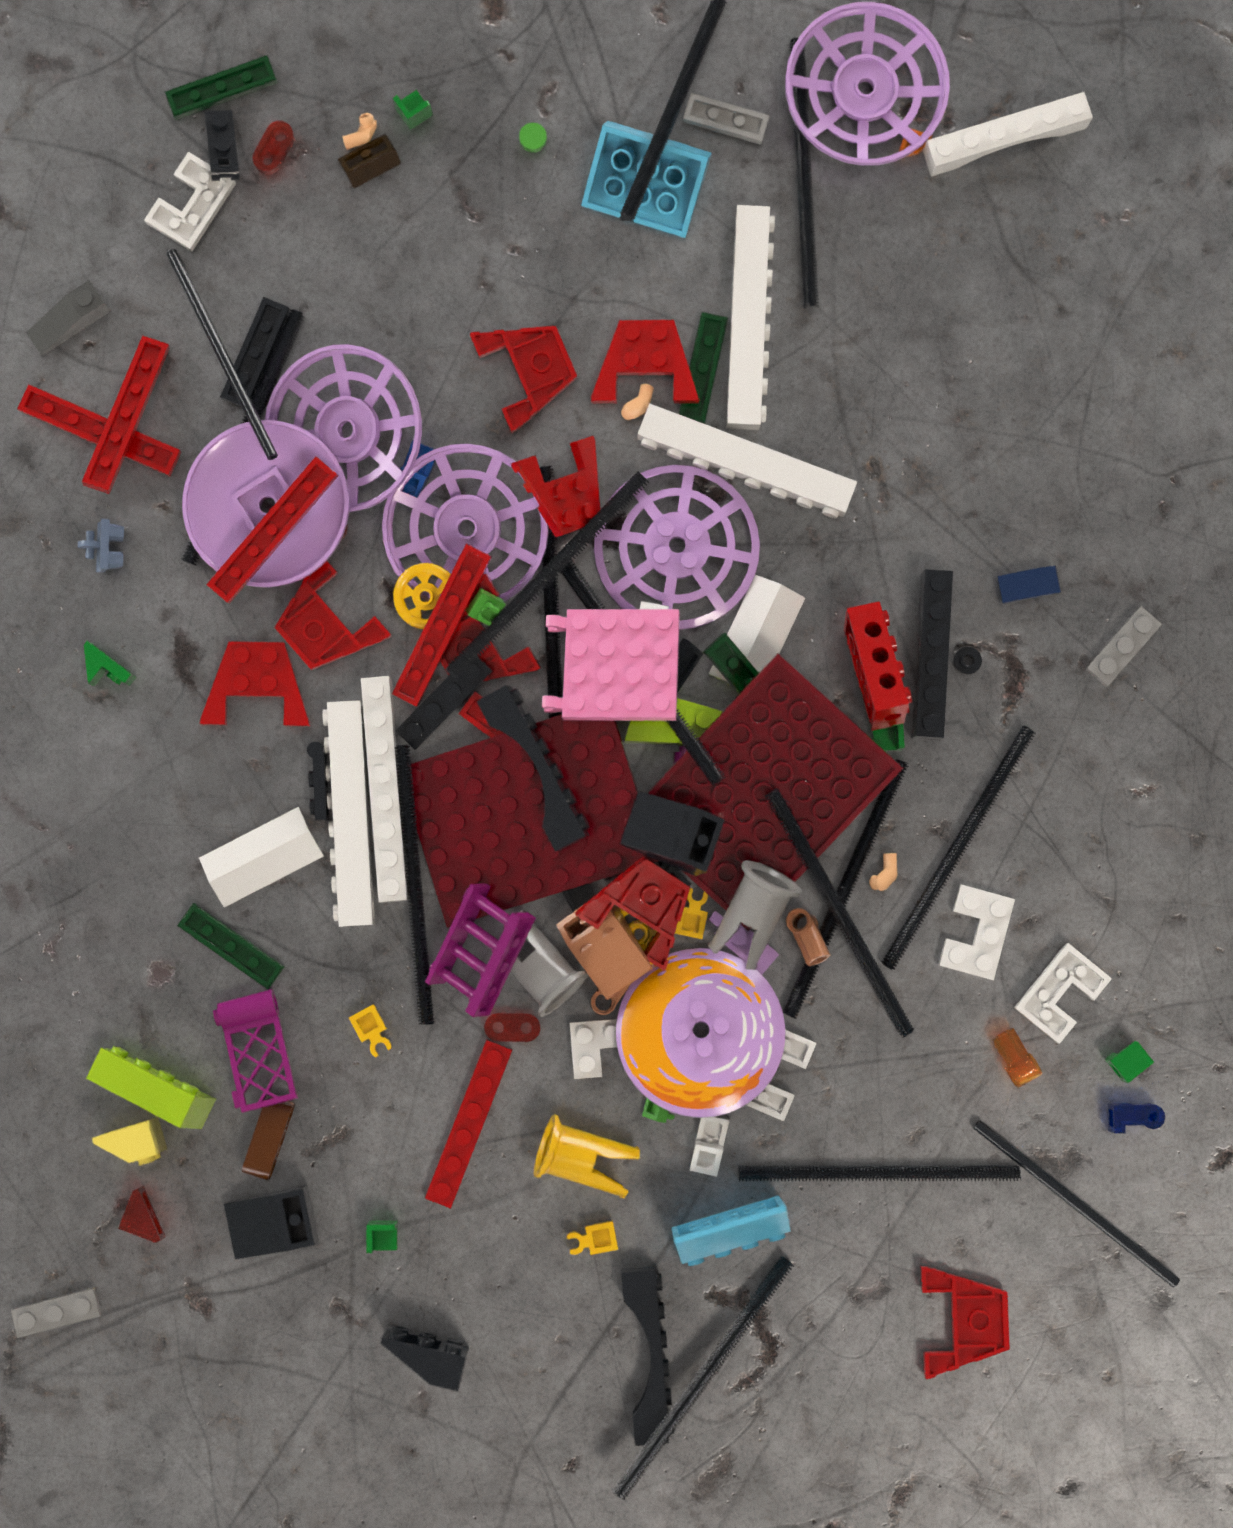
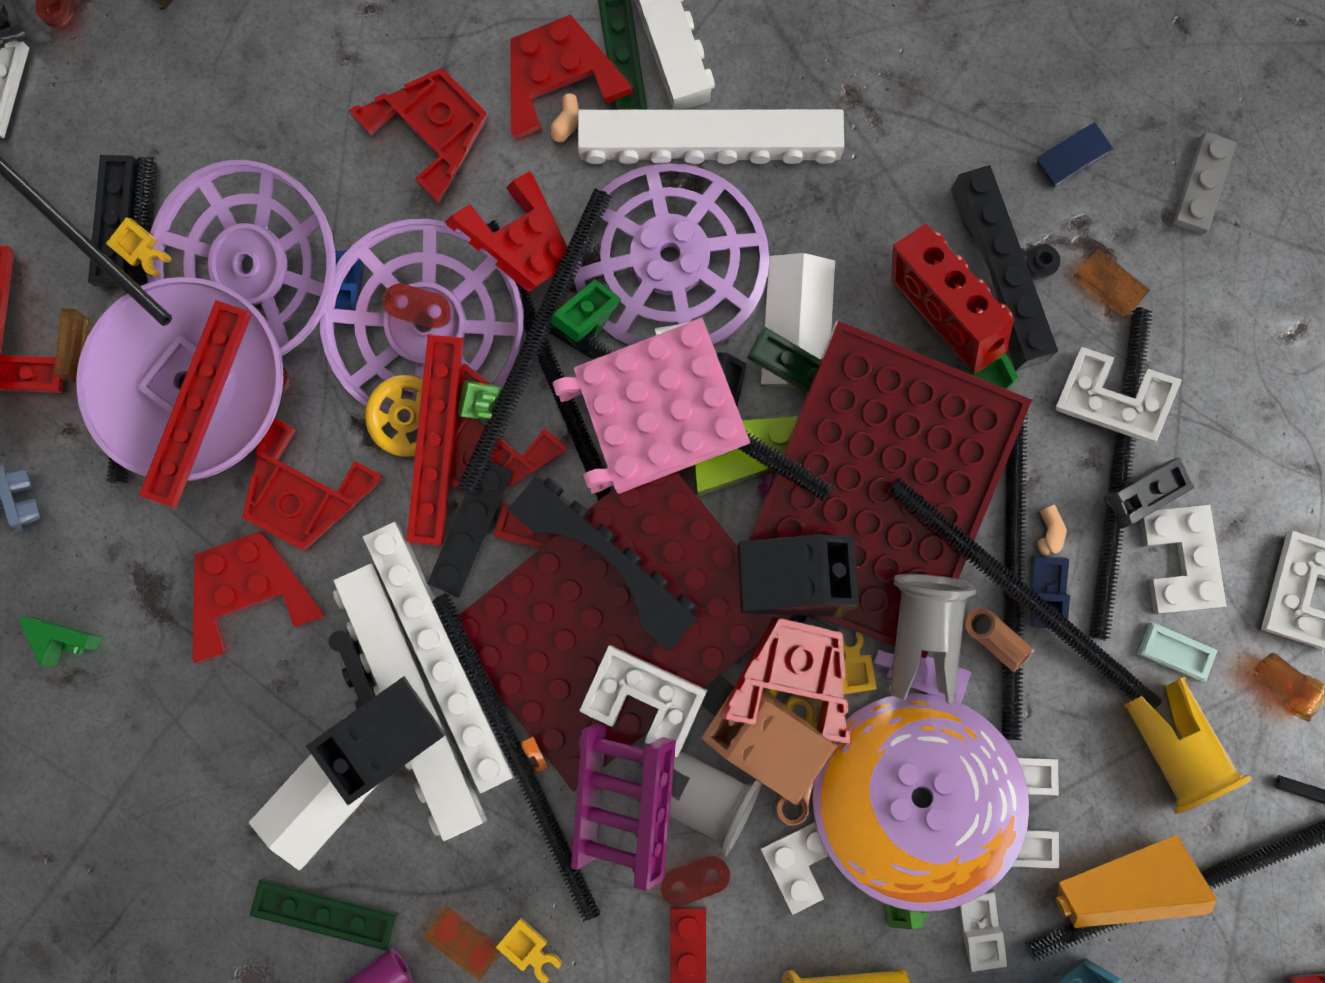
camera: 20 degrees left, 5 degrees down
none -> clear orange tile [54,308,89,383]
none -> yellow plate [106,217,172,277]
none -> black slope [306,676,446,806]
none -> clear red plate [383,283,453,329]
none -> clear orange tile [423,906,501,981]
none -> orange tile [521,736,549,774]
none -> green slope [551,279,621,342]
none -> white plate [579,645,708,757]
none -> dark blue slope [1030,555,1070,628]
none -> light orange slope [1055,835,1217,928]
none -> white plate [1056,347,1182,445]
none -> clear orange tile [1074,248,1150,318]
none -> black plate [1103,457,1194,529]
none -> yellow piece [1123,676,1252,814]
none -> light aqua tile [1137,622,1218,682]

